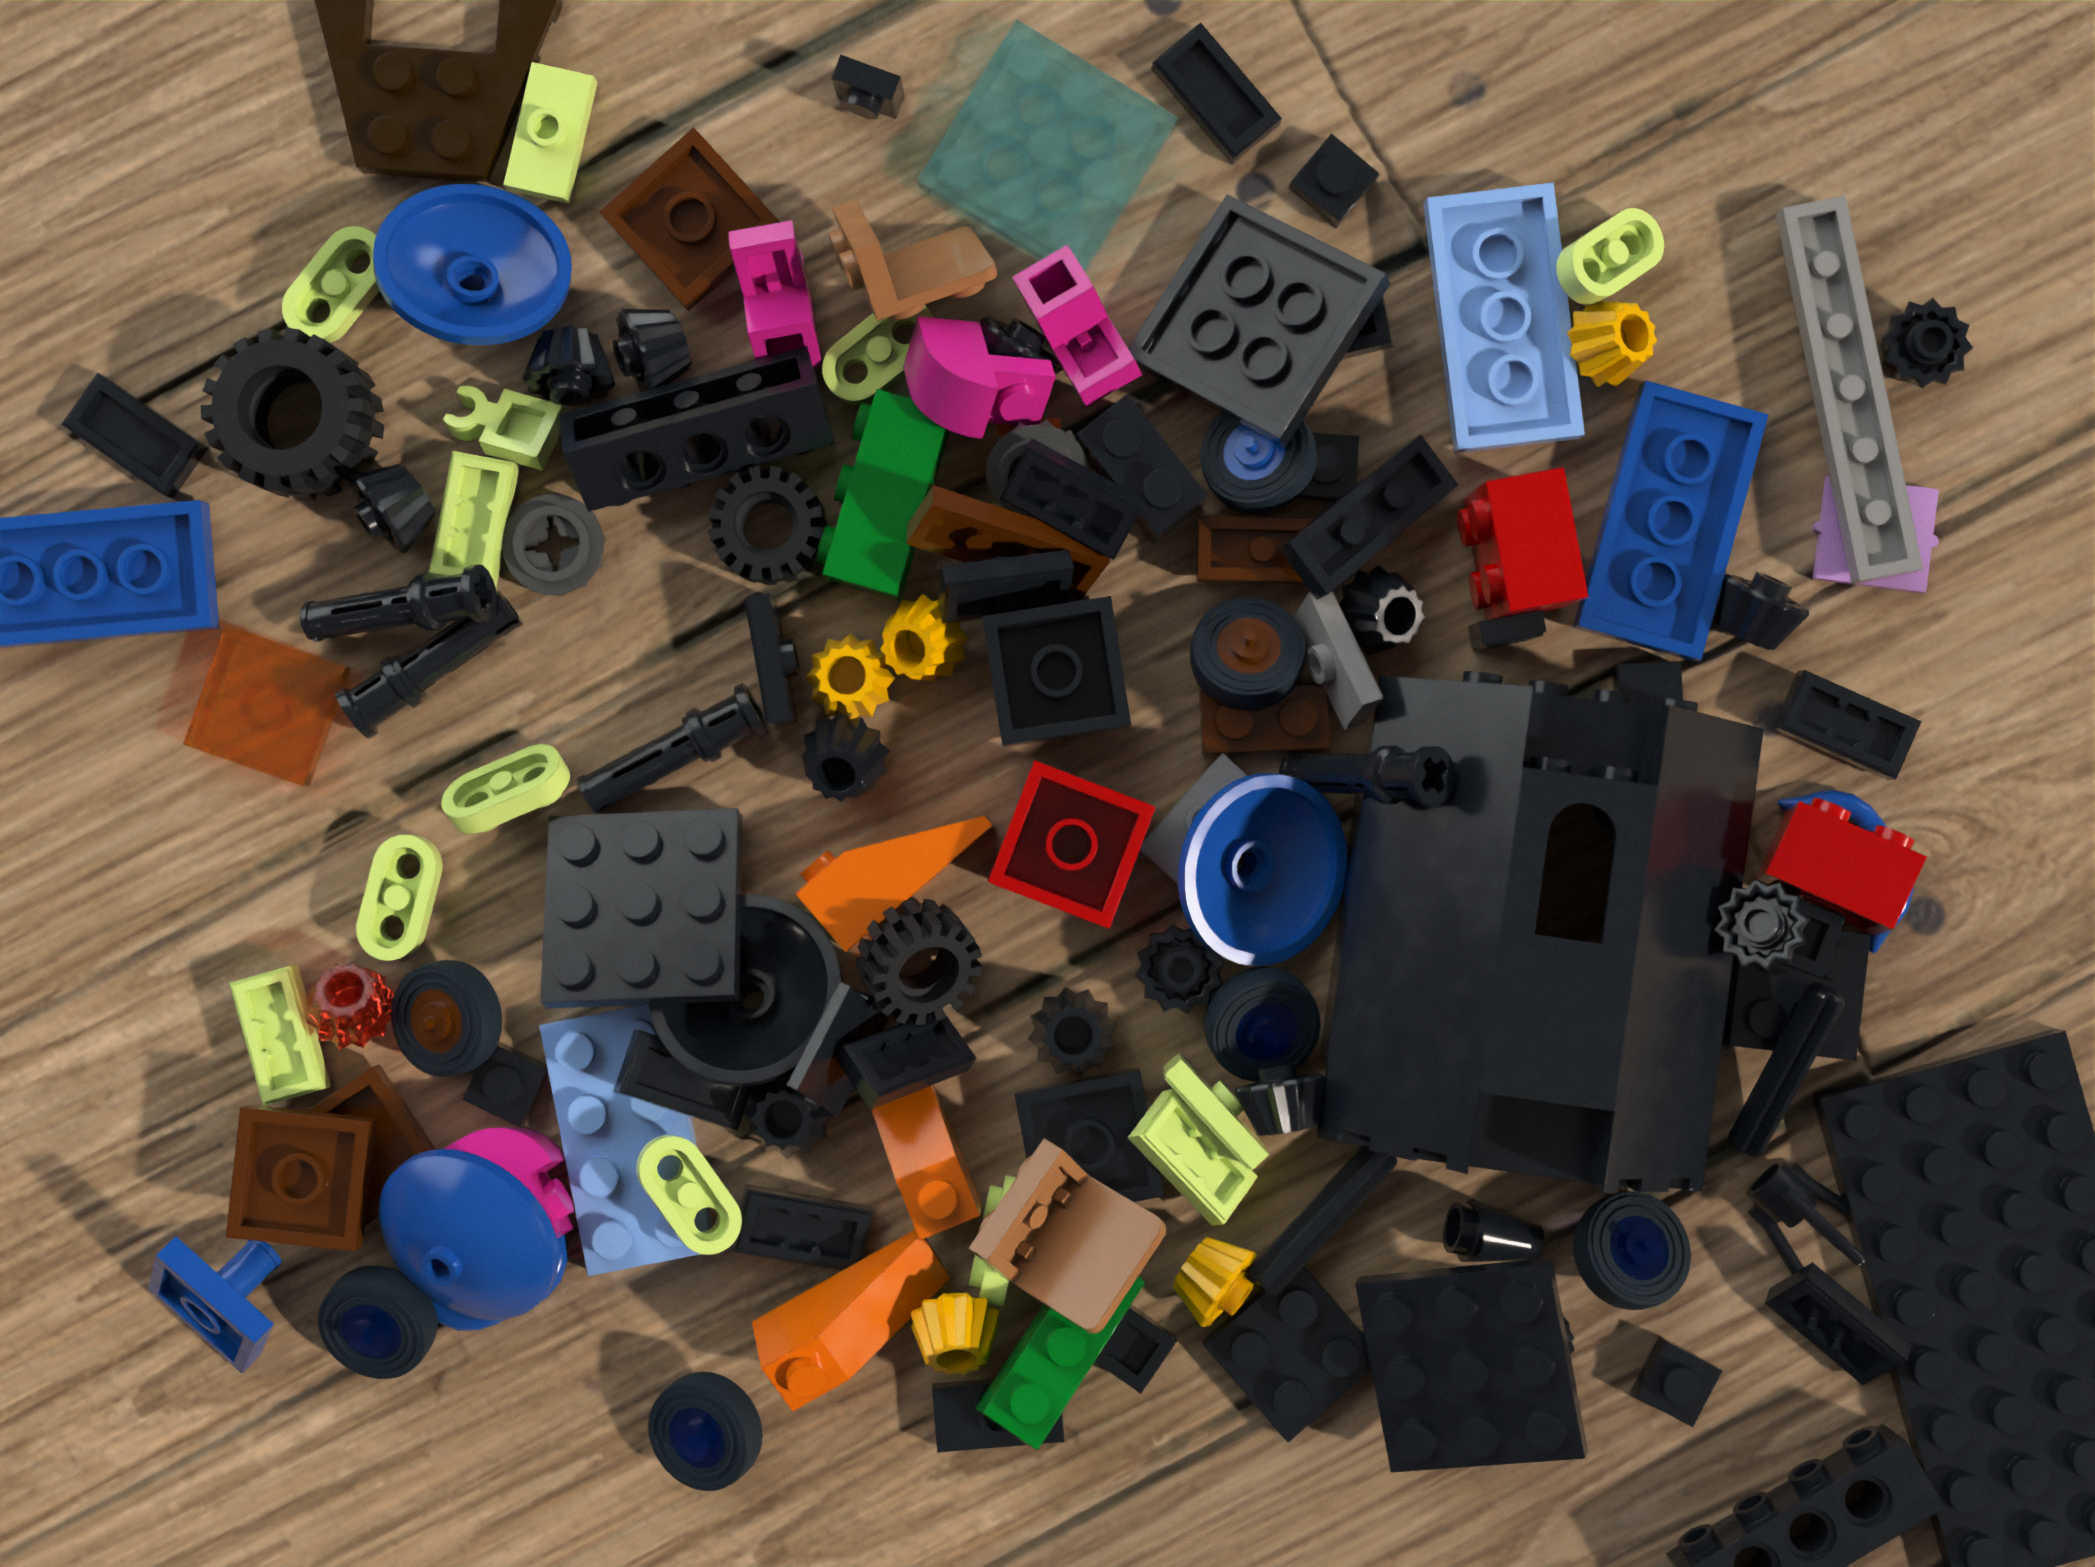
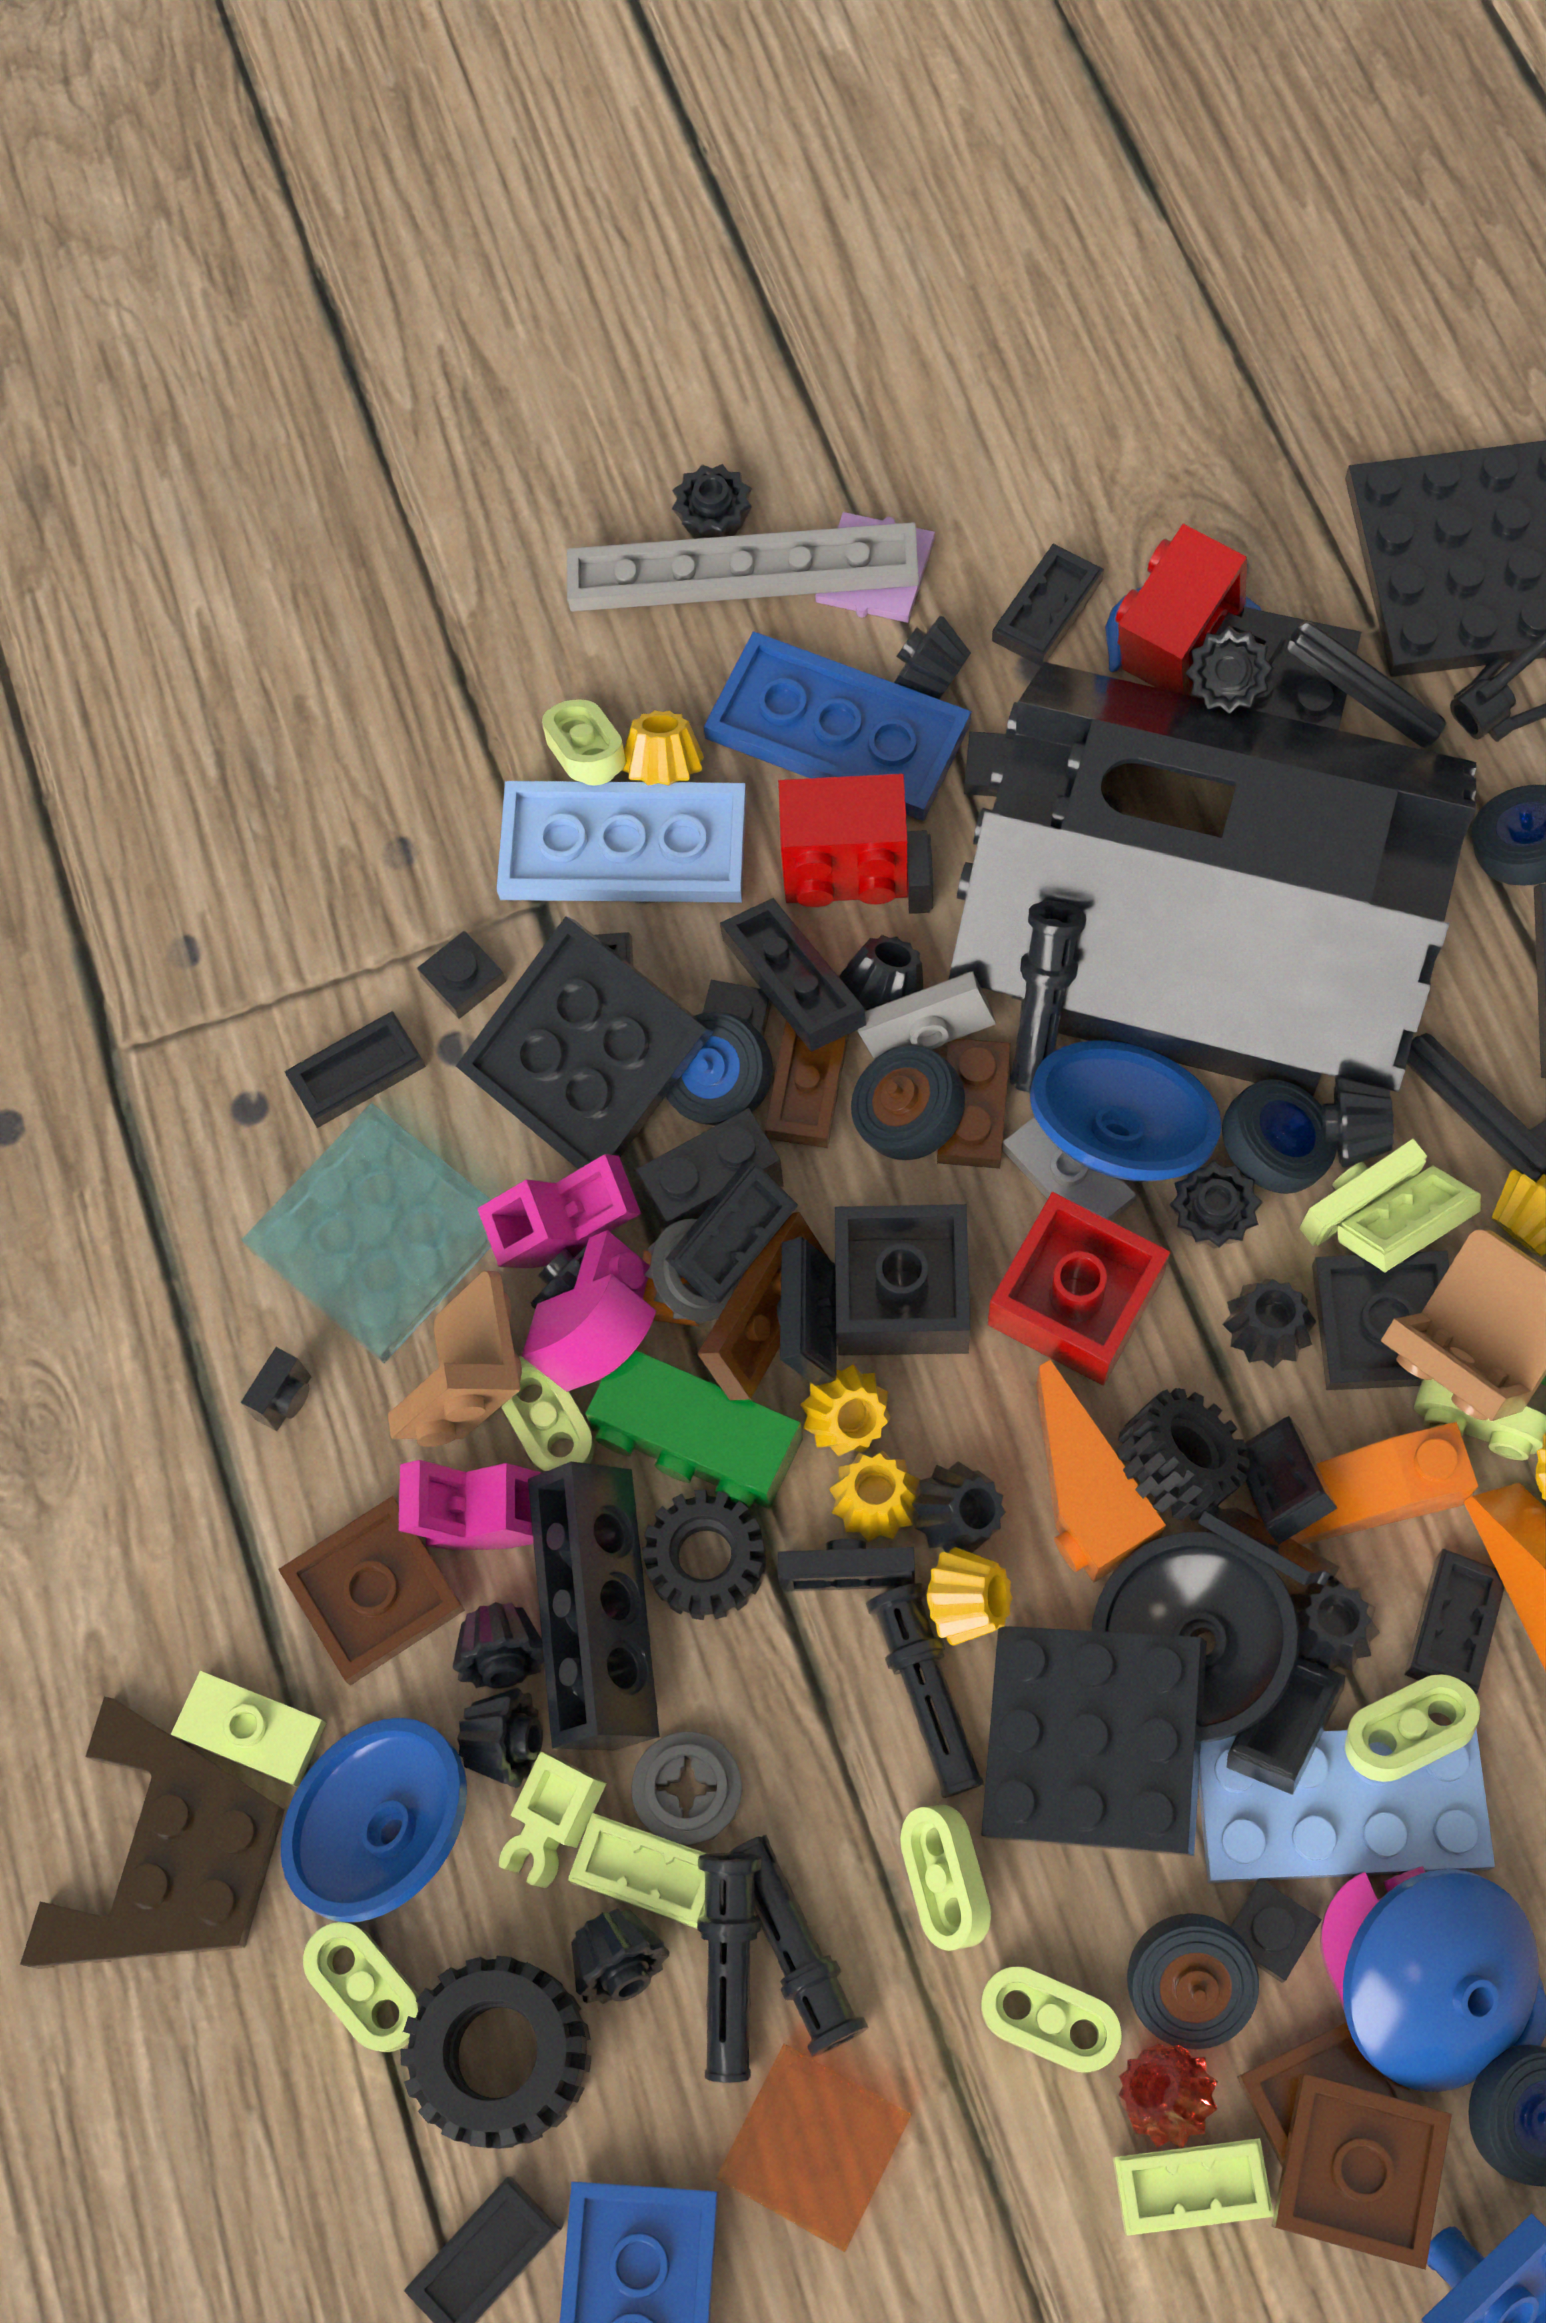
camera: 75 degrees left, 20 degrees down
black cone [1443,1198,1544,1262] -> none
none -> yellow piece [927,1547,1013,1646]

